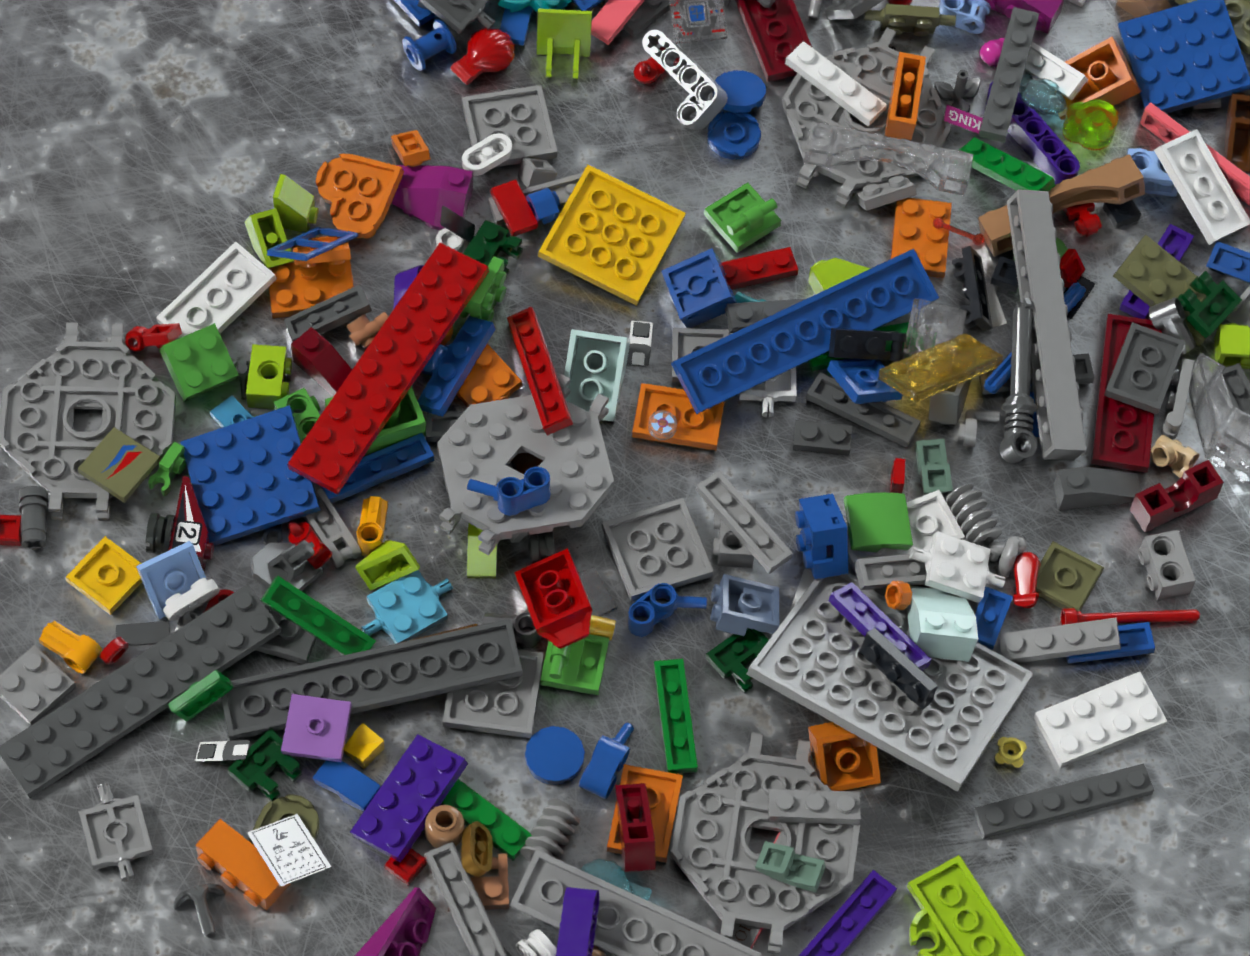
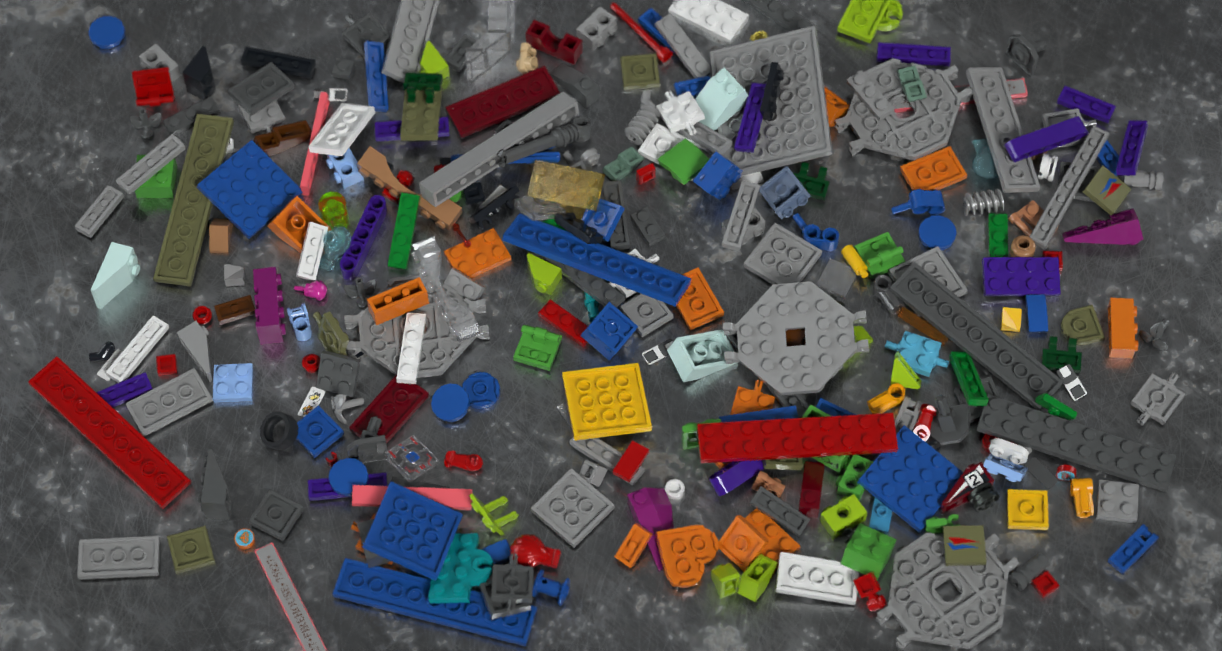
camera: 120 degrees left, 0 degrees up
white sticker [247,814,331,886] -> none
blue window [267,227,358,261] -> none
medium lavender plate [281,694,352,762] -> none
black sticker [440,206,475,243] -> none
pearl gold plate [461,822,493,877] -> none
white plate [462,133,512,176] -> none
dark green plate [463,220,523,277] -> none
blue beam [467,467,551,516] -> none
red tile [507,306,573,436] -> none
red slope [514,548,593,649] -> none
blue plate [526,188,560,224] -> none
dark red slope [615,783,656,872] -> none
light grey beam [643,30,727,131] -> none
clear tile [648,410,677,440] -> none
green plate [653,659,698,774] -> none
orange tile [885,580,912,610] -> none
dark pink sticker [944,105,983,134] -> none
dark grey plate [978,7,1039,143] -> none
light grey arm [996,536,1026,578] -> none
red piece [1013,552,1040,608] -> none
dark grey plate [1104,323,1186,415] -> none
flat silver piece [1149,297,1196,356] -> none
light grey plate [1161,358,1194,439] -> none

